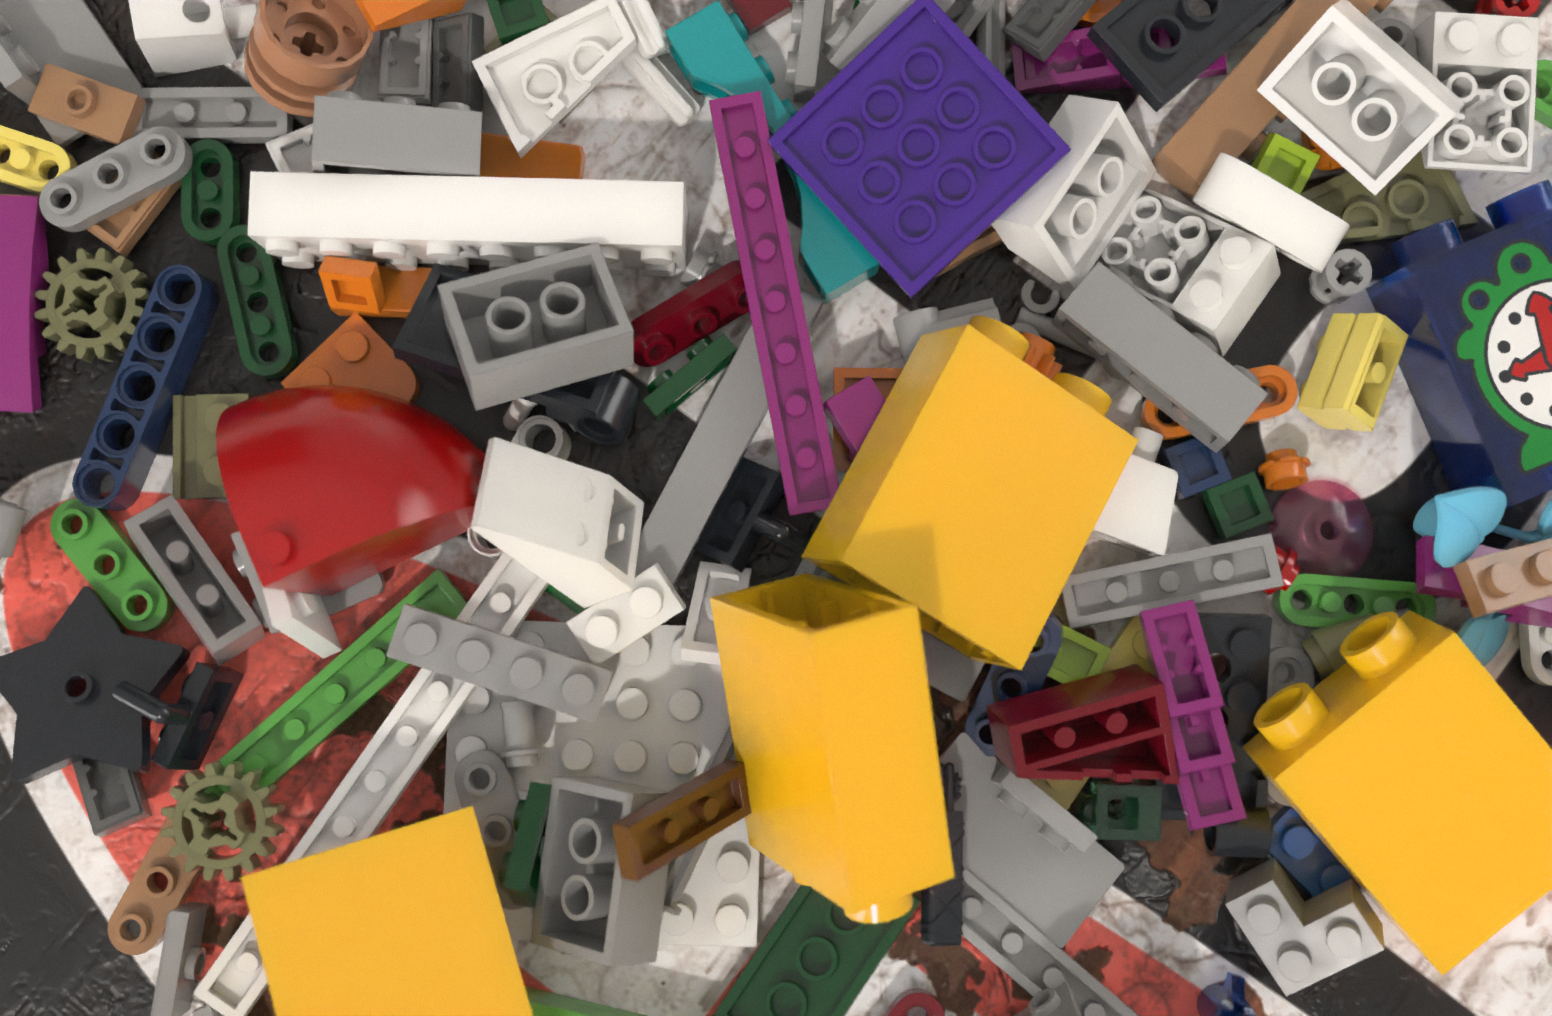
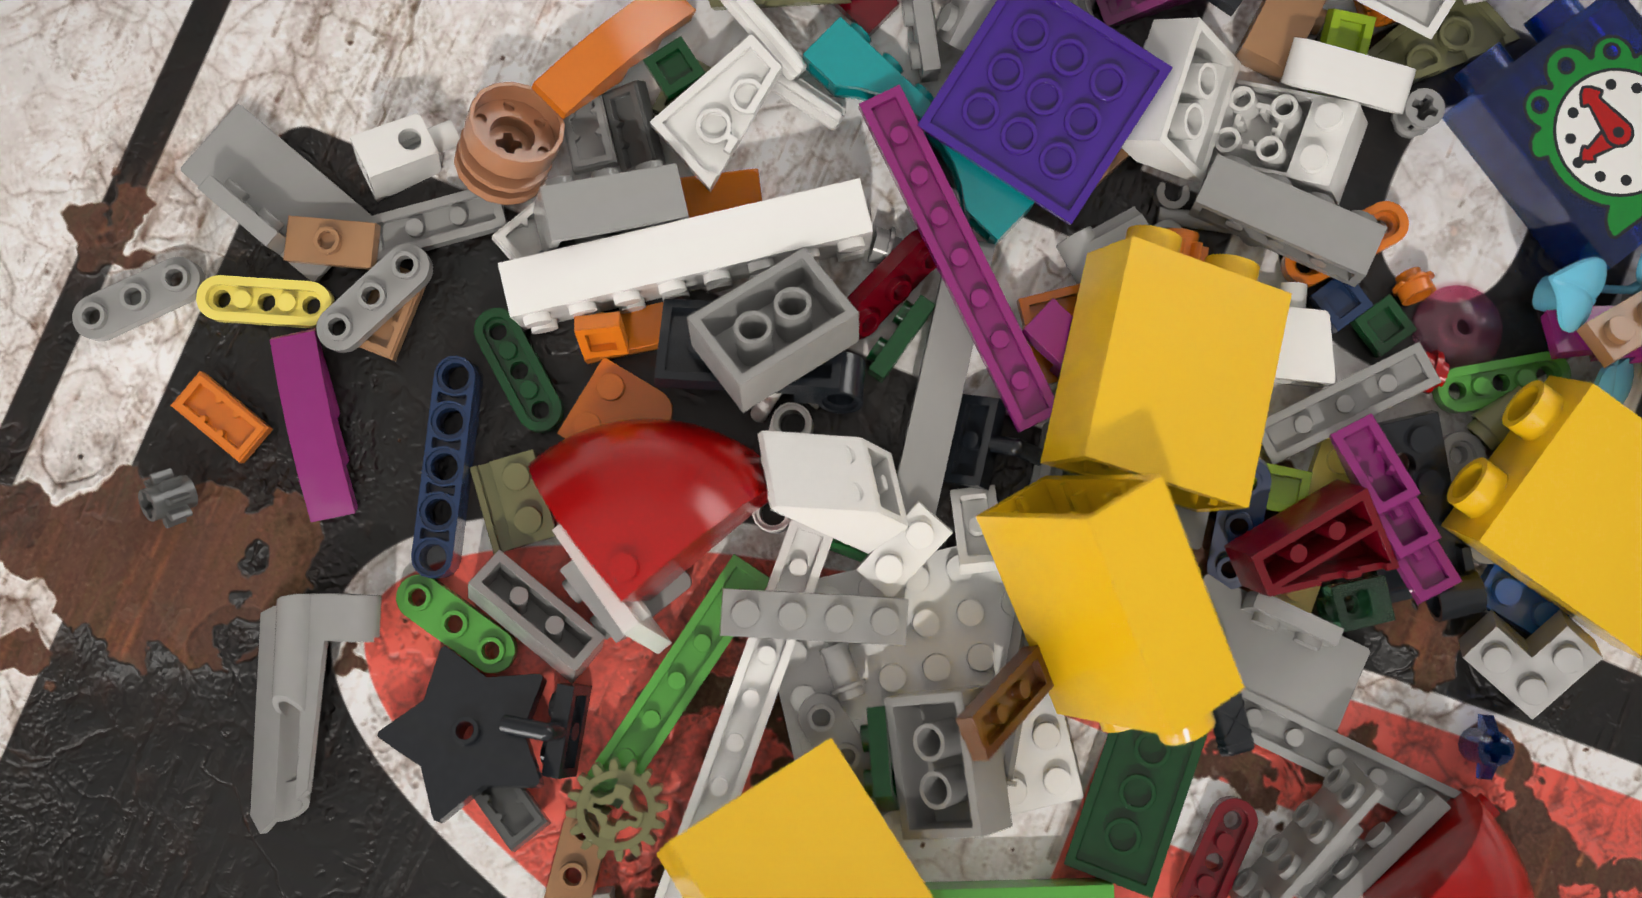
camera: 15 degrees left, 0 degrees up
olive gear [34,248,151,363] -> none
dark green plate [181,139,240,246] -> none
light yellow brick [1297,313,1408,432] -> none

